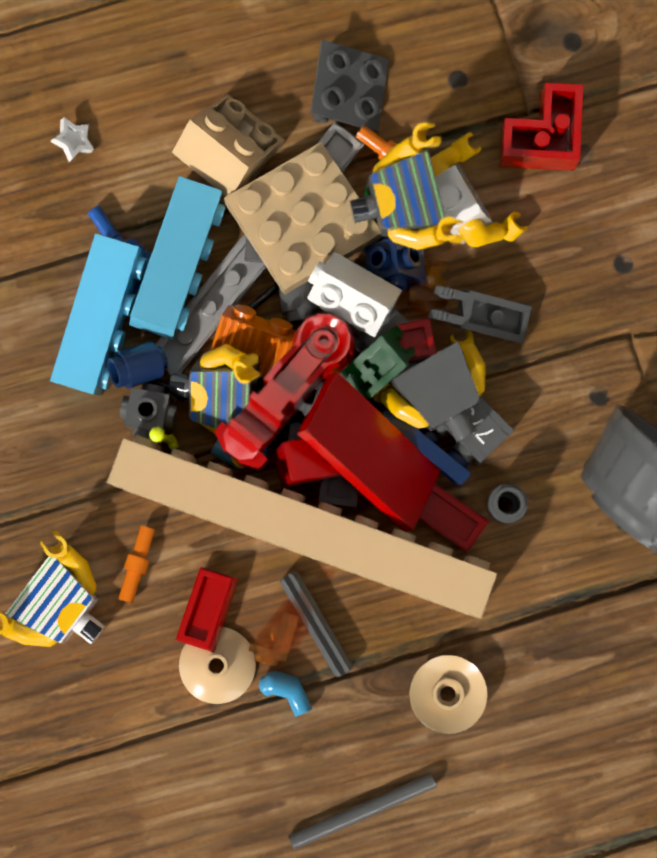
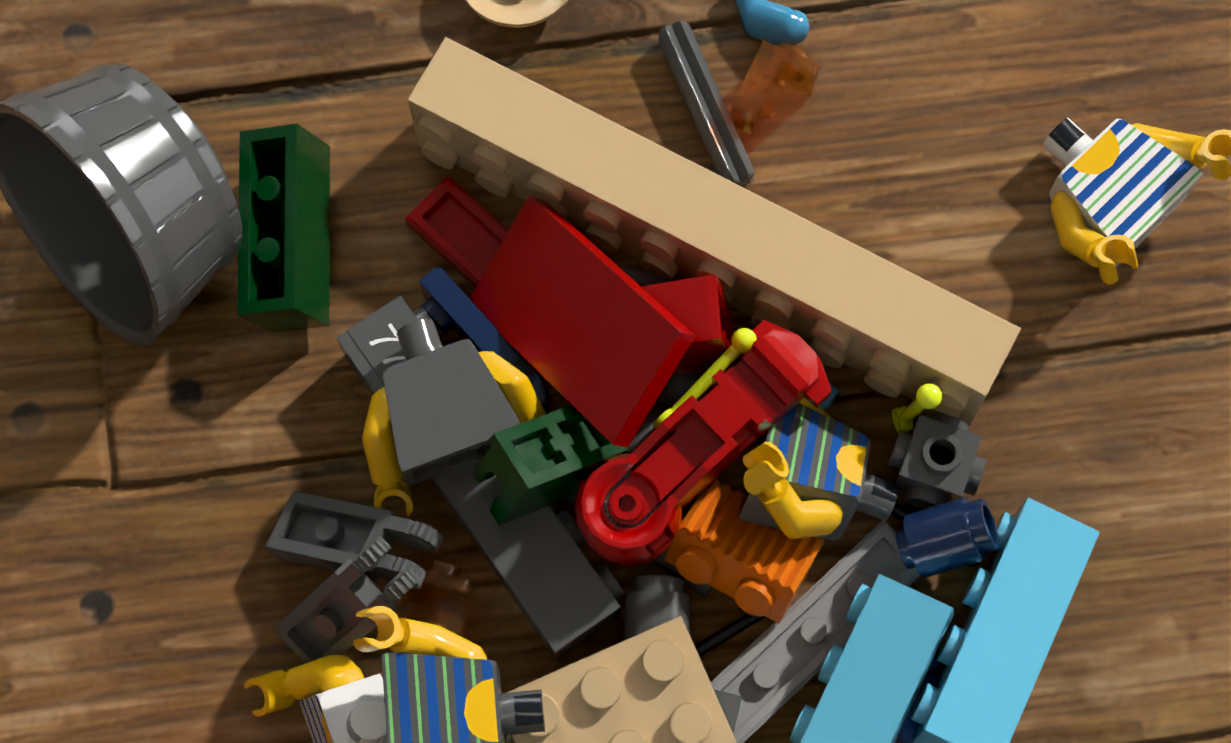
camera: 170 degrees left, 10 degrees down
orange bar [118,525,155,603] -> none
red tile [176,567,239,653] -> none
tan dish [179,627,256,704] -> none
white brick [307,252,402,337] -> none
dark blue brick [365,236,427,291] -> none
red tile [391,318,437,363] -> none
dark grey brick [485,484,528,524] -> none
none -> dark green brick [237,123,330,332]
none -> dark grey hinge [273,537,420,663]
none -> neon yellow hinge [653,328,757,429]

